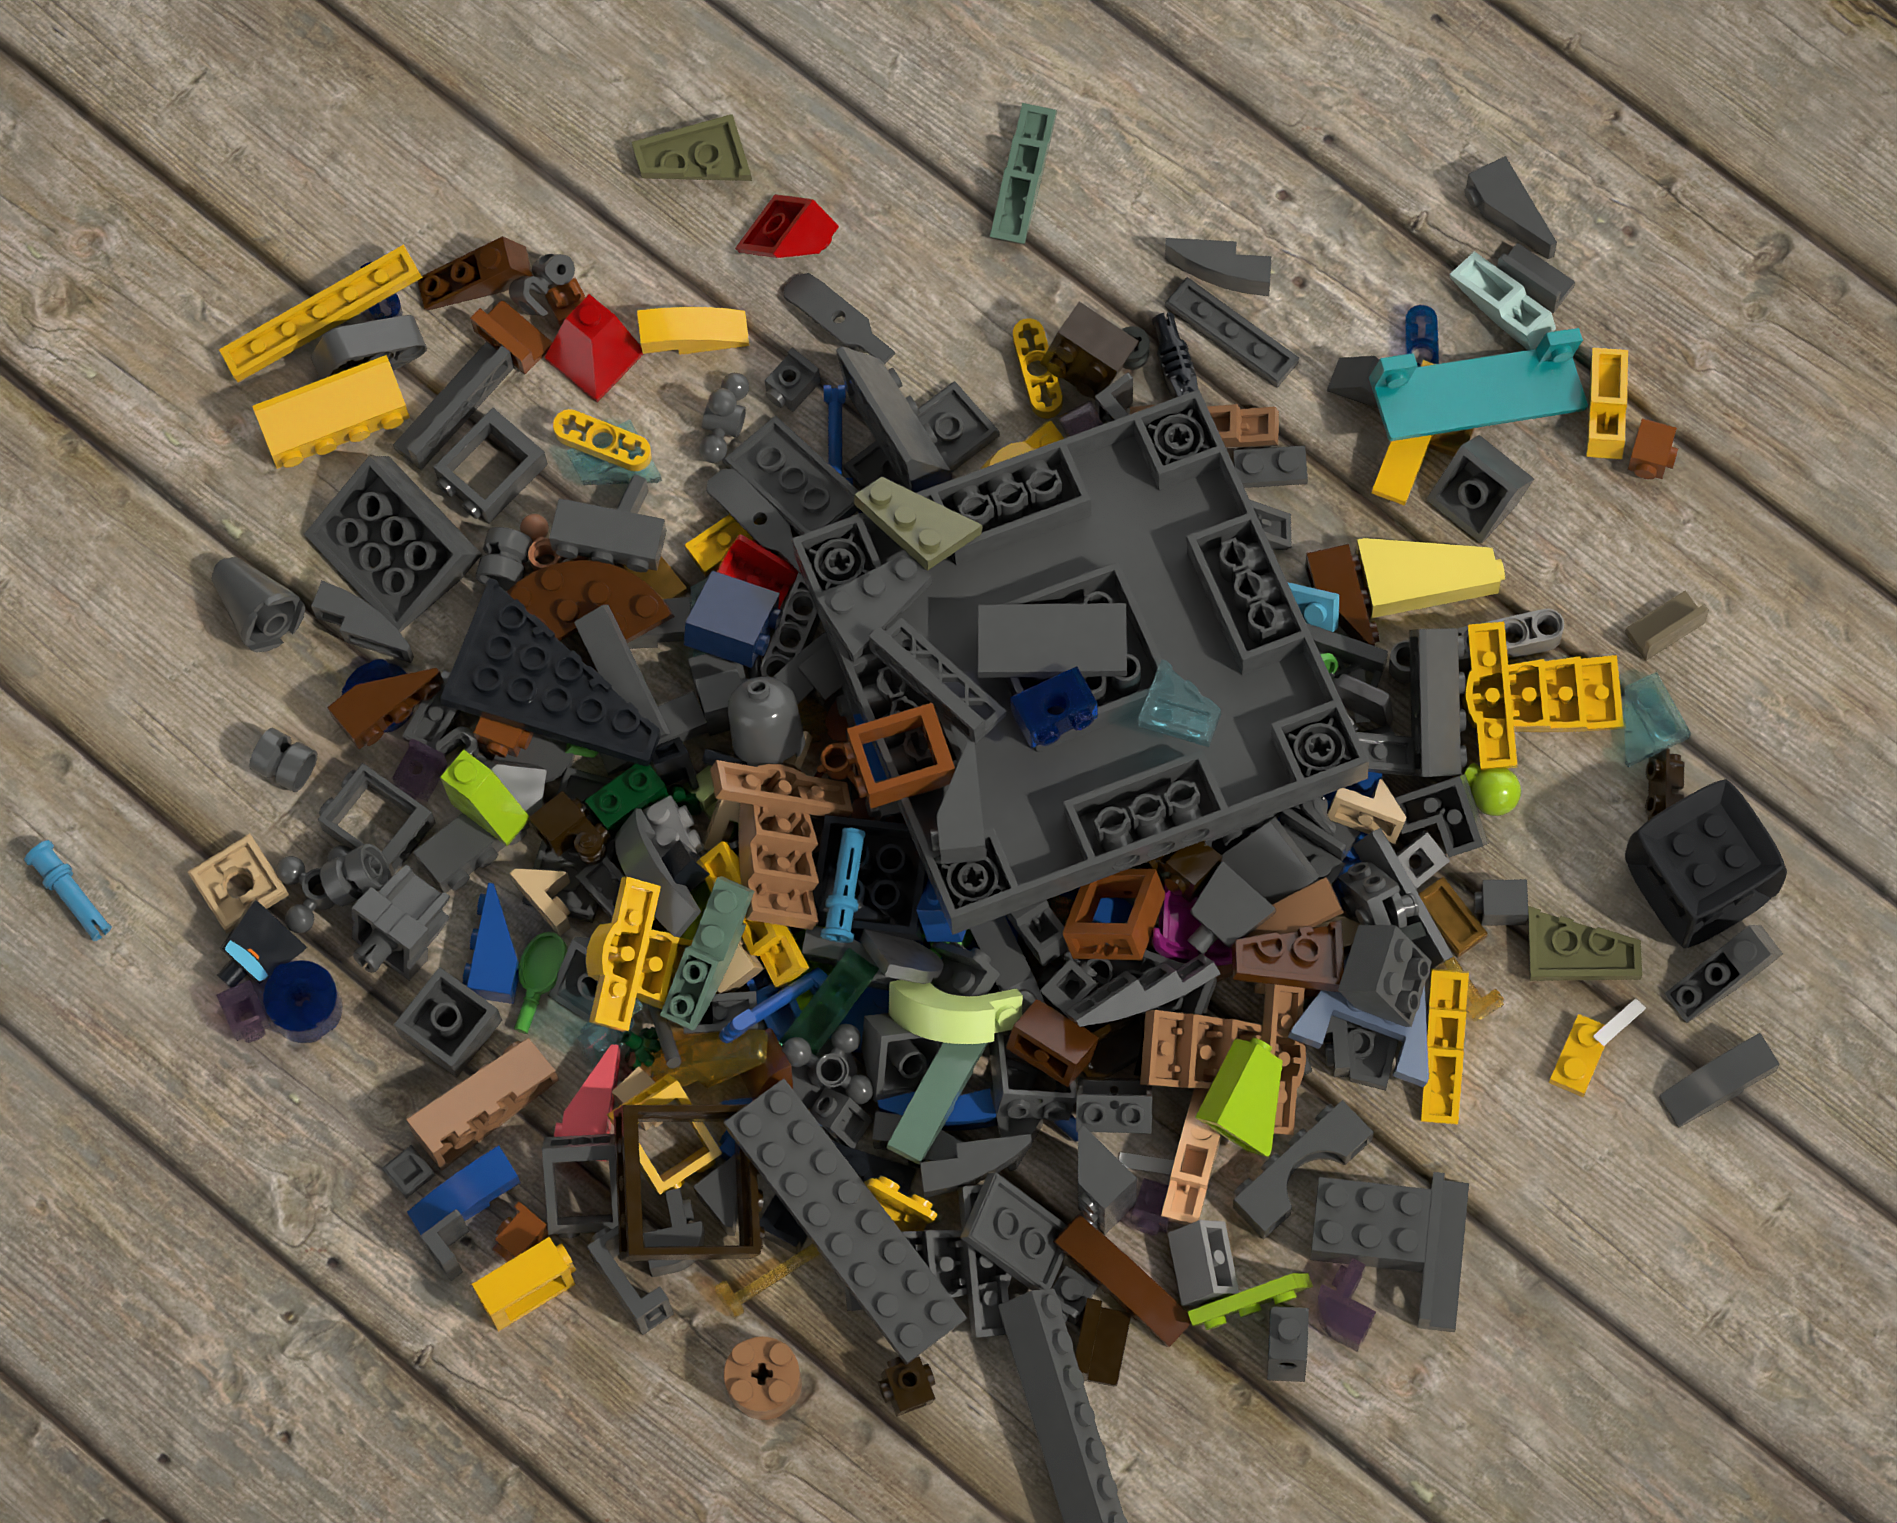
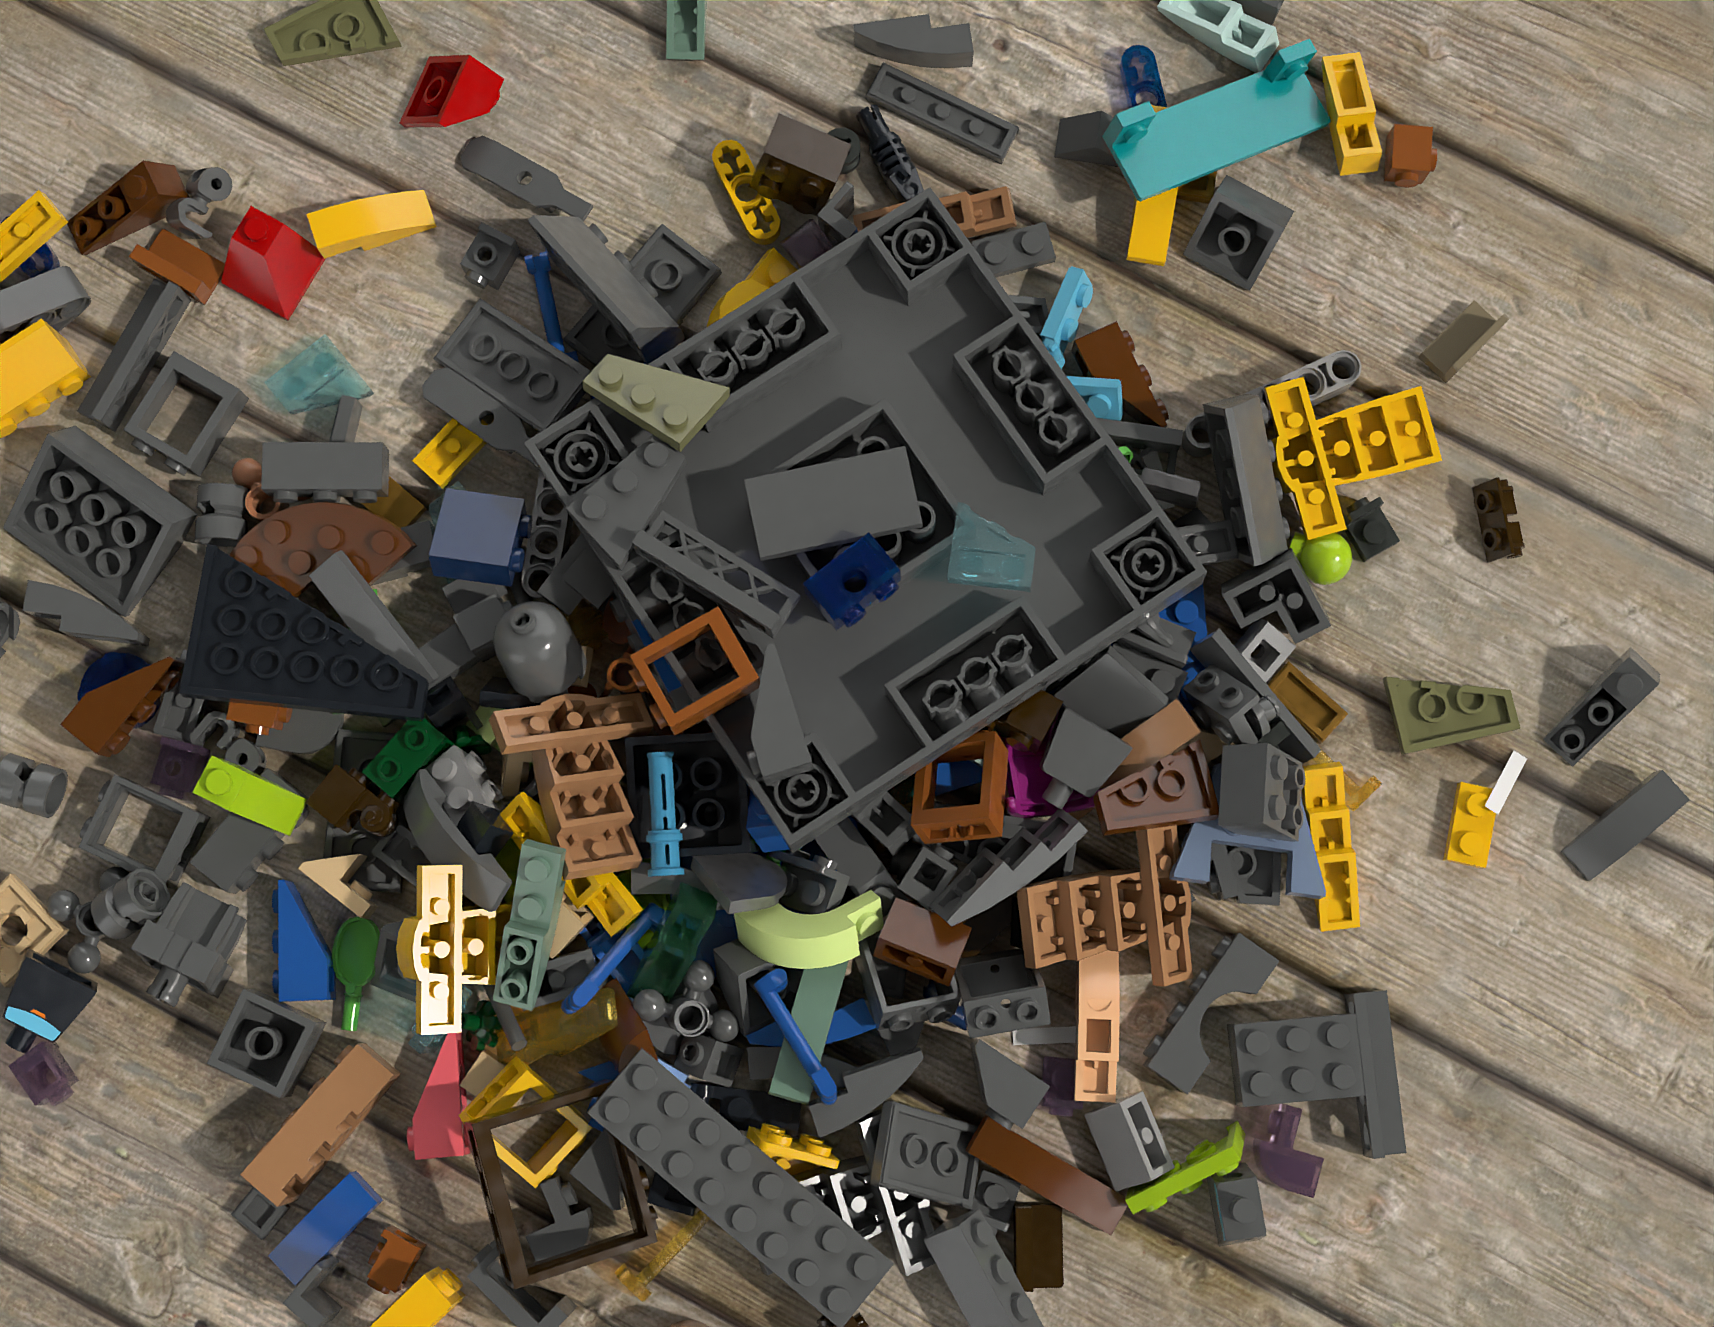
camera: 15 degrees left, 10 degrees up
clear blue brick [263,960,343,1043] -> none
slope [483,760,547,823] -> none
dark grey window [542,1134,618,1238] -> none
dark orange tile [544,277,586,326] -> none
yellow beam [553,409,652,471] -> none
dark grey piece [699,372,749,463] -> none
red bracket [716,534,798,608] -> none
lime slope [1195,1037,1283,1157] -> none
tan slope [1327,779,1406,844] -> none
light yellow slope [1356,538,1505,618] -> none
dark grey brick [1474,879,1528,926] -> none
clear light blue wing [1623,672,1691,767] -> none
black piece [1625,779,1787,949] -> none
none -> blue hinge [754,968,837,1105]
none -> medium azure hinge [1040,266,1093,369]
none -> pearl dark grey bracket [1344,497,1400,562]

